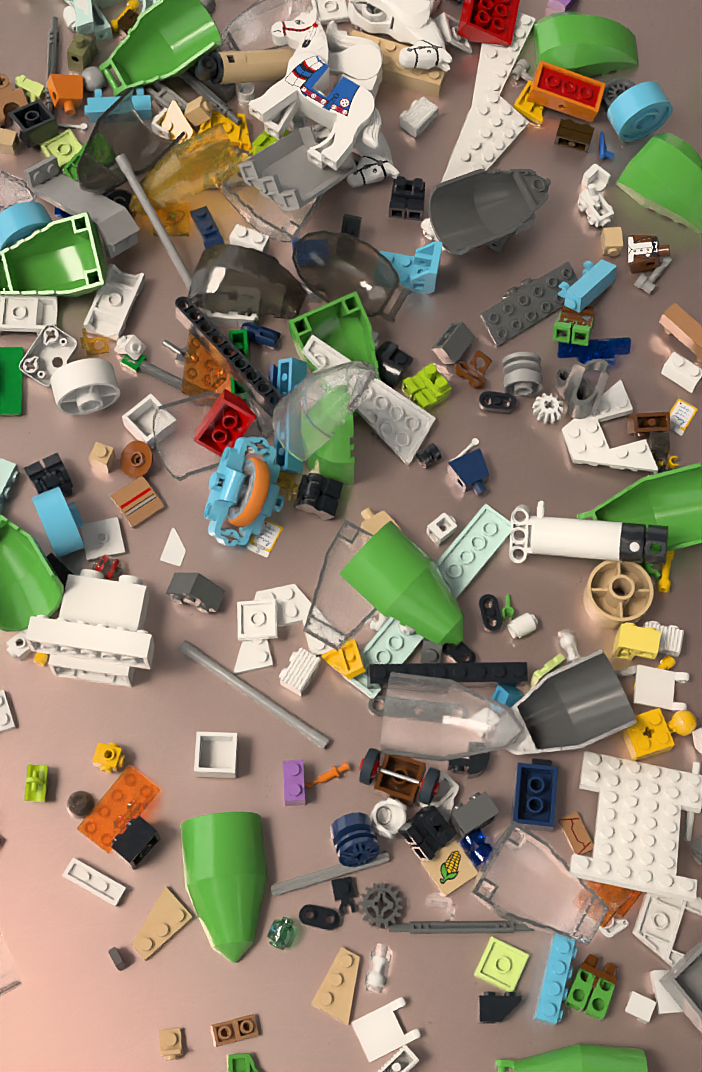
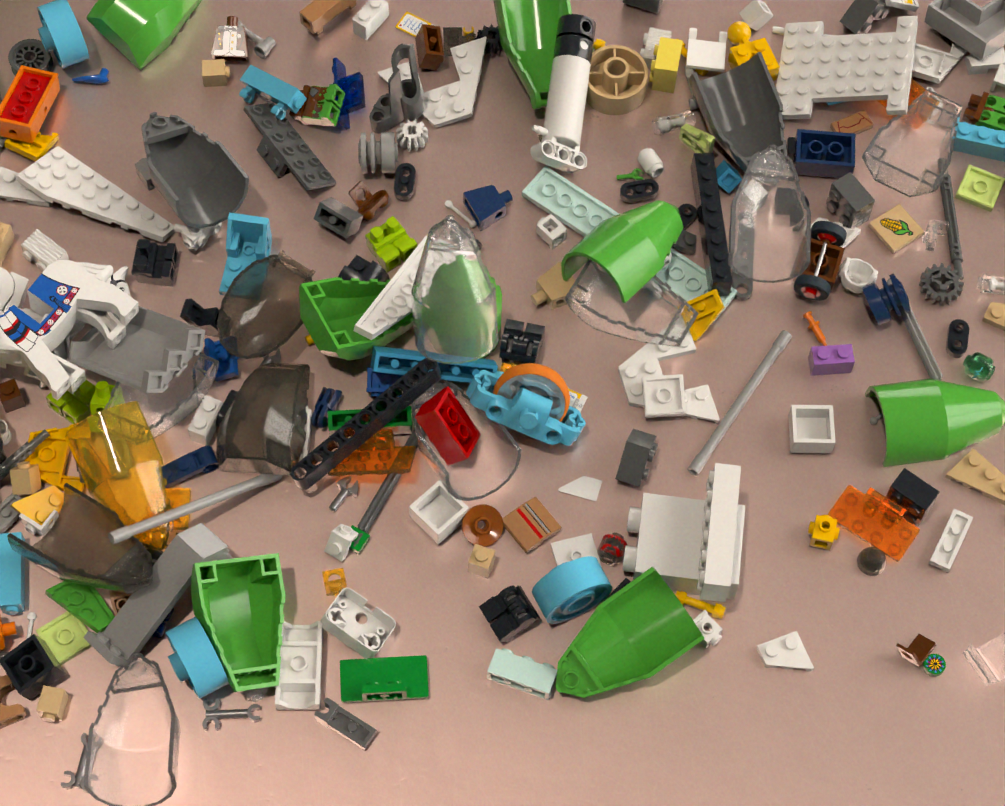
camera: 90 degrees left, 5 degrees down
lime hips [24,764,49,802] -> none
white piece [50,358,120,415] -> none
white piece [83,263,146,341] -> none
white brick [279,648,321,696] -> none
black plate [331,876,355,916] -> none
black hips [397,805,456,861] -> none
clear blue wheel [458,828,496,868] -> none
dark brown brick [554,119,595,153] -> none
white brick [578,184,614,228] -> none
white panel [581,163,611,192] -> none

